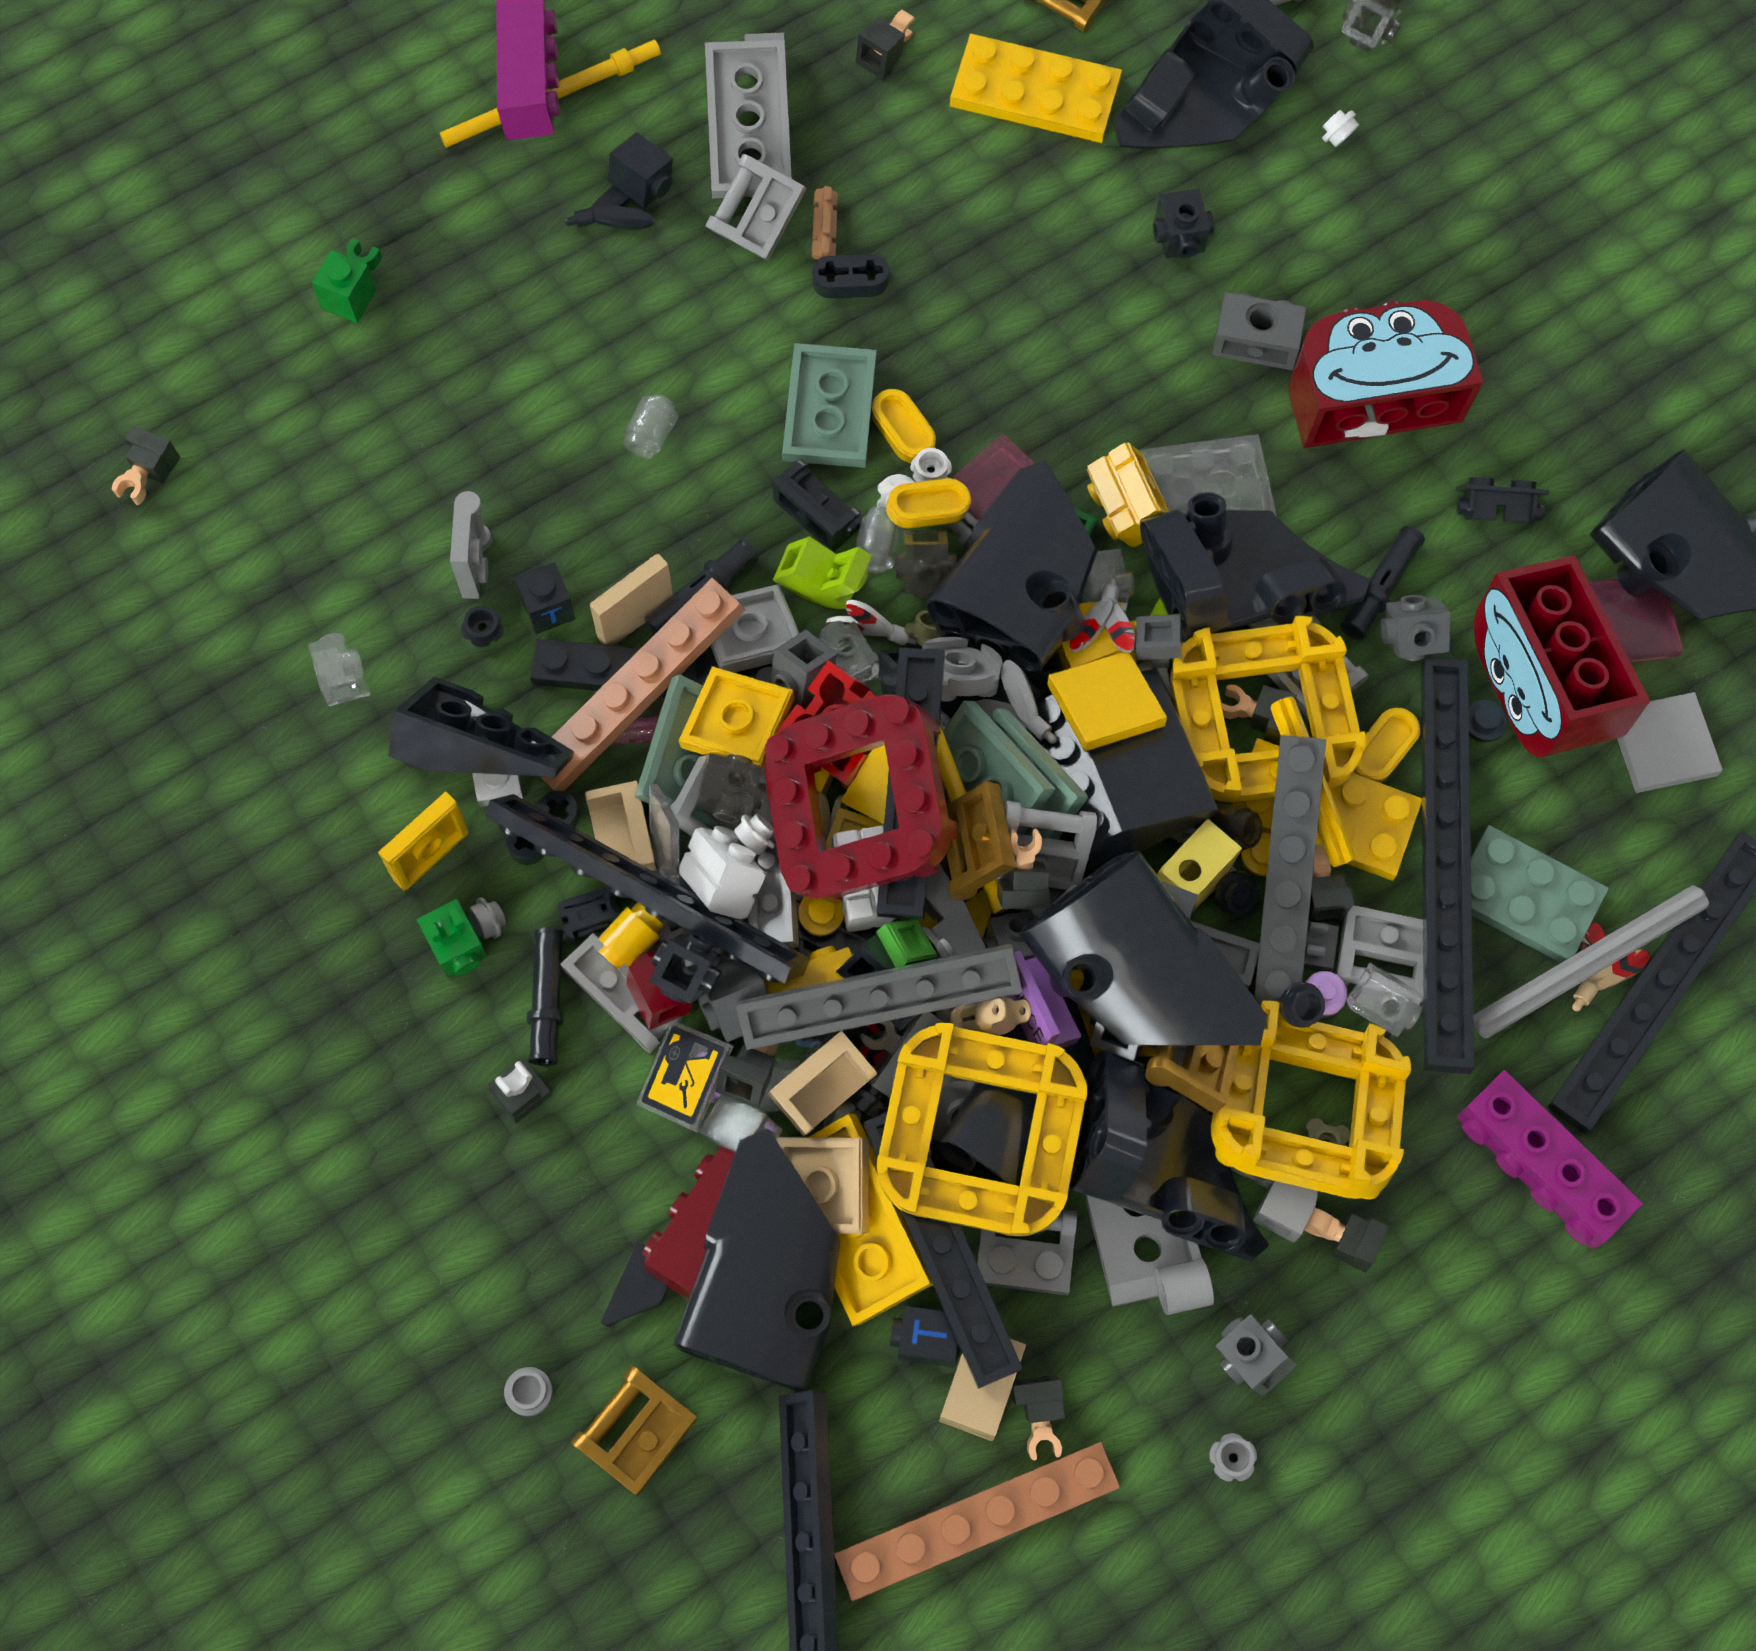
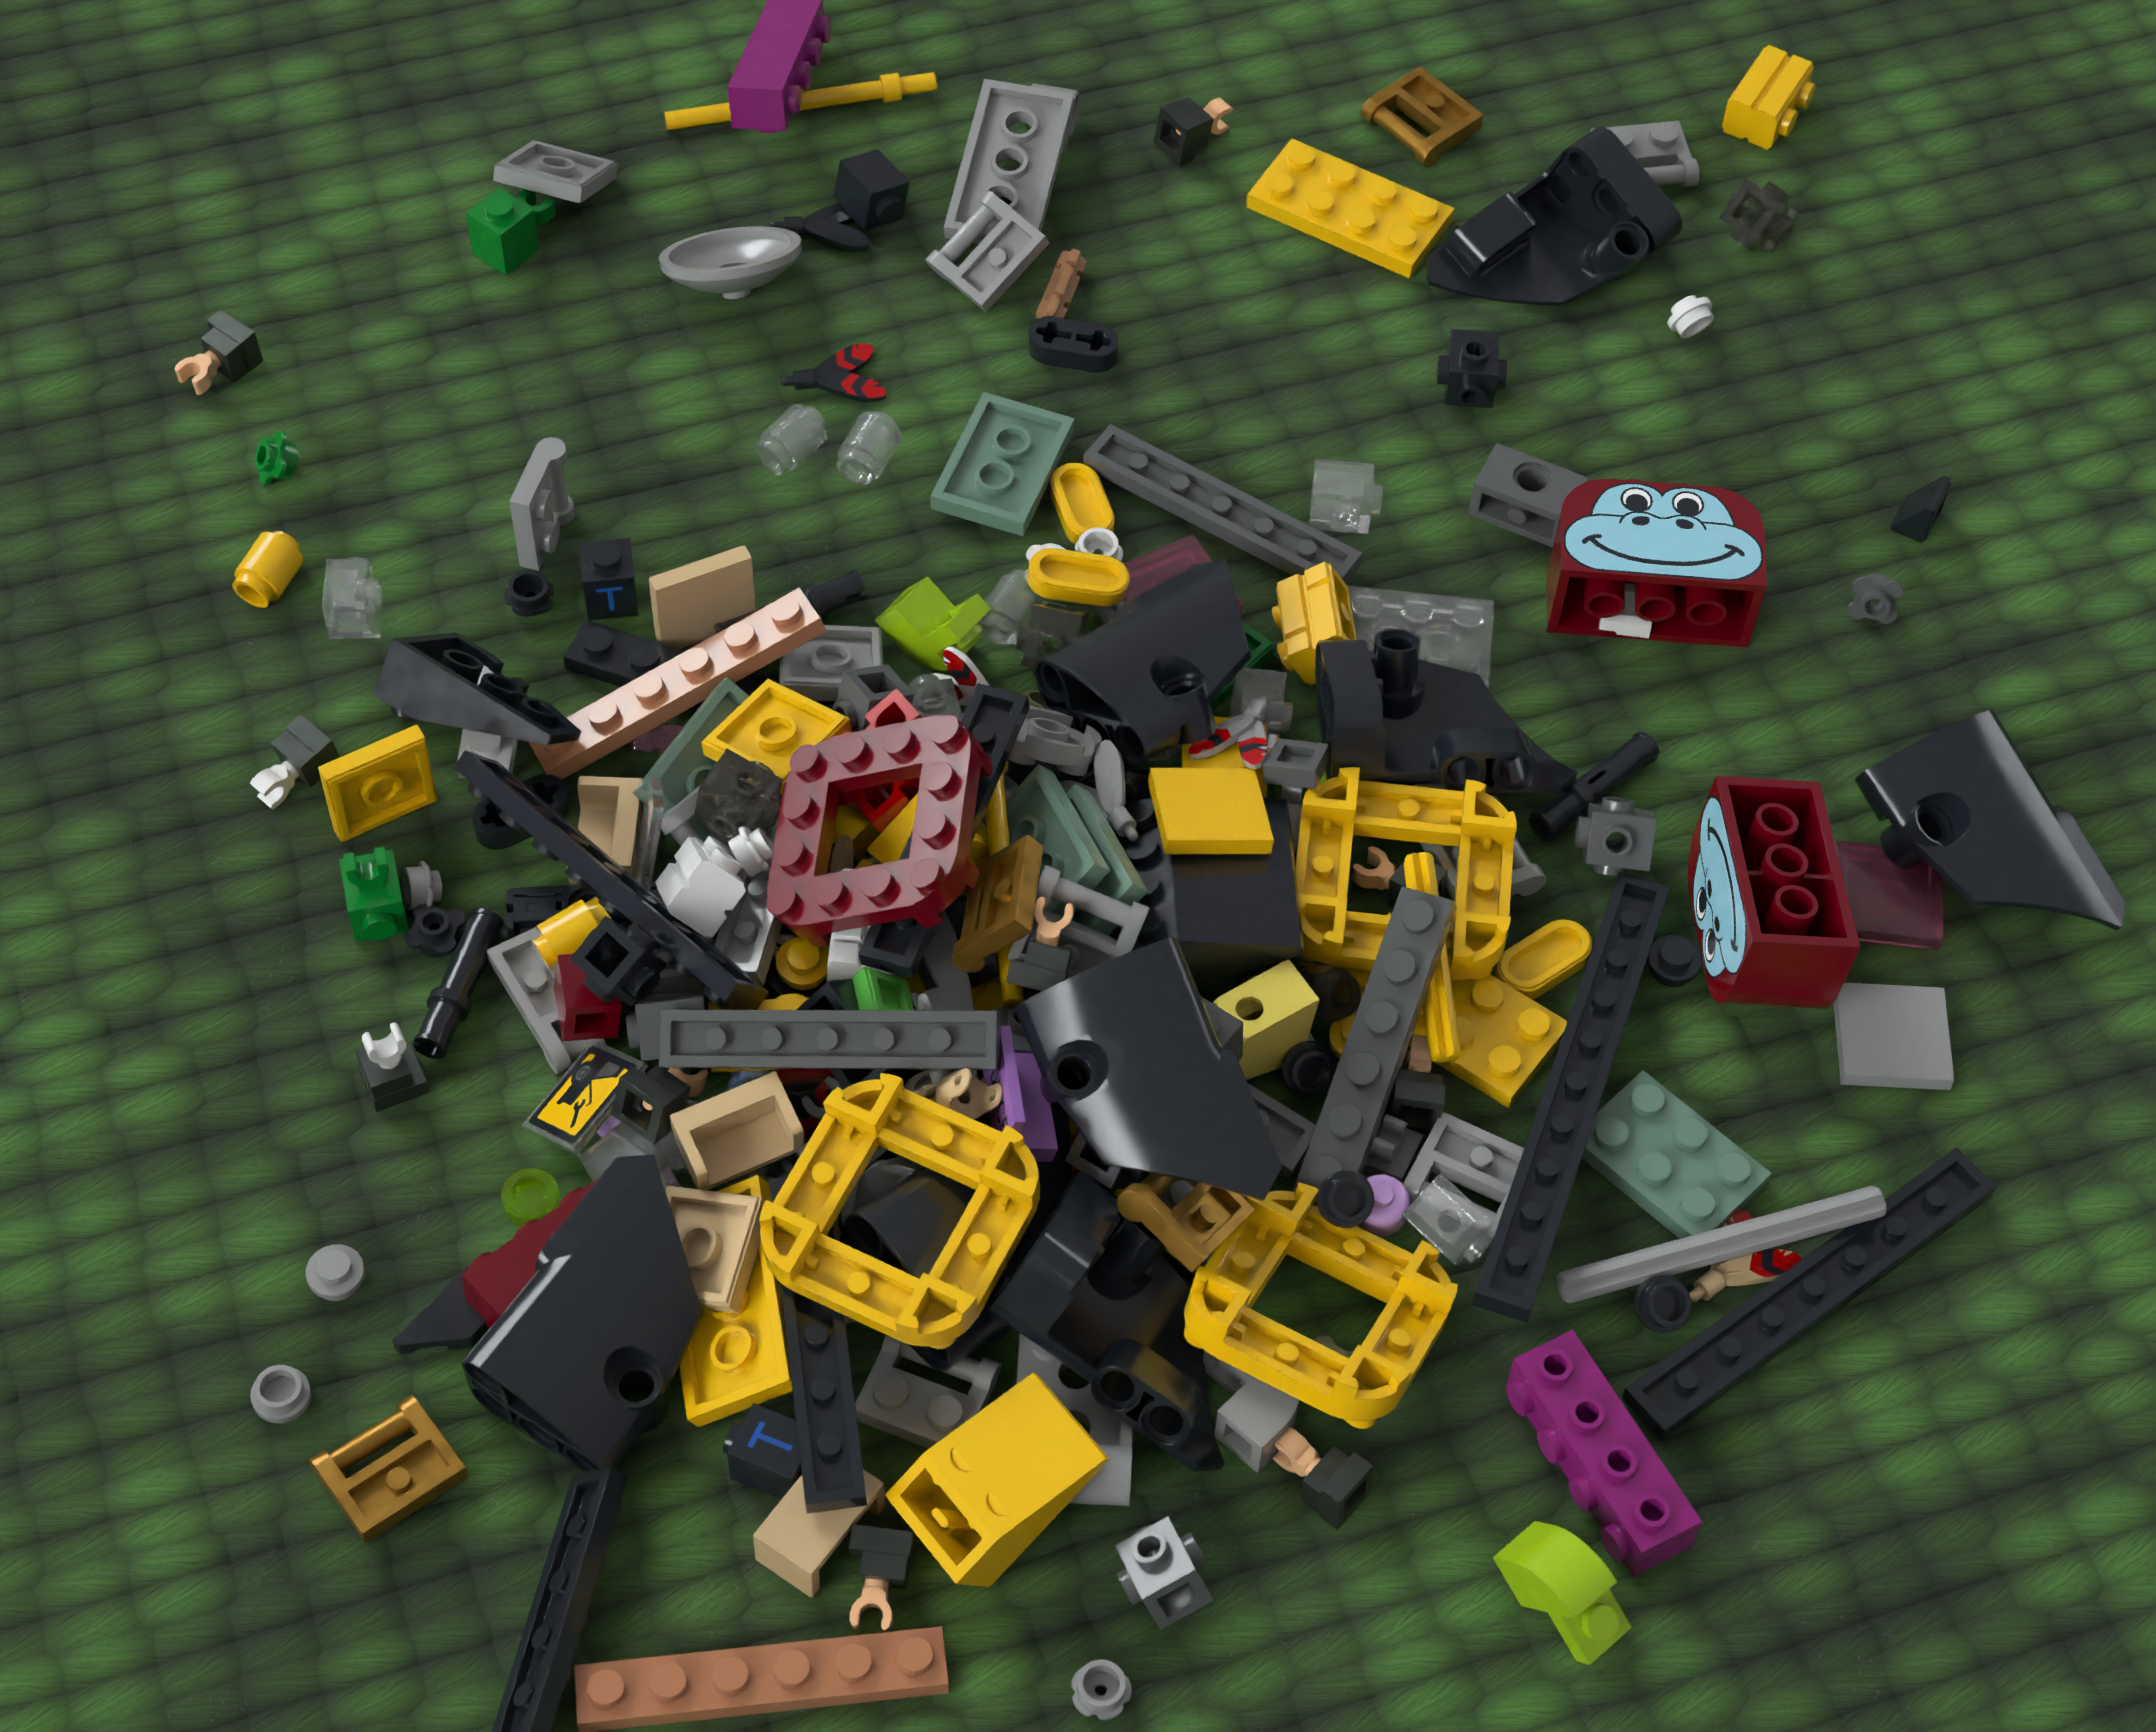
camera: 15 degrees right, 15 degrees down
black hinge [772,459,865,552] -> none
black hinge [1455,477,1549,524] -> none
none -> yellow brick [232,531,304,608]
none -> pearl dark grey piece [250,714,340,809]
none -> green plate [255,430,298,485]
none -> light grey plate [305,1244,365,1301]
none -> black plate [404,904,466,957]
none -> light grey tile [493,140,618,203]
none -> clear neon green tile [501,1168,560,1226]
none -> light grey dish [659,226,802,299]
none -> piece [780,343,886,403]
none -> clear brick [837,412,902,485]
none -> yellow slope [885,1372,1110,1587]
none -> dark grey plate [1083,424,1362,584]
none -> clear brick [1309,459,1383,534]
none -> lime brick [1492,1521,1632,1665]
none -> black plate [1634,1275,1692,1333]
none -> dark grey plate [1847,574,1903,624]
none -> black slope [1890,476,1952,543]

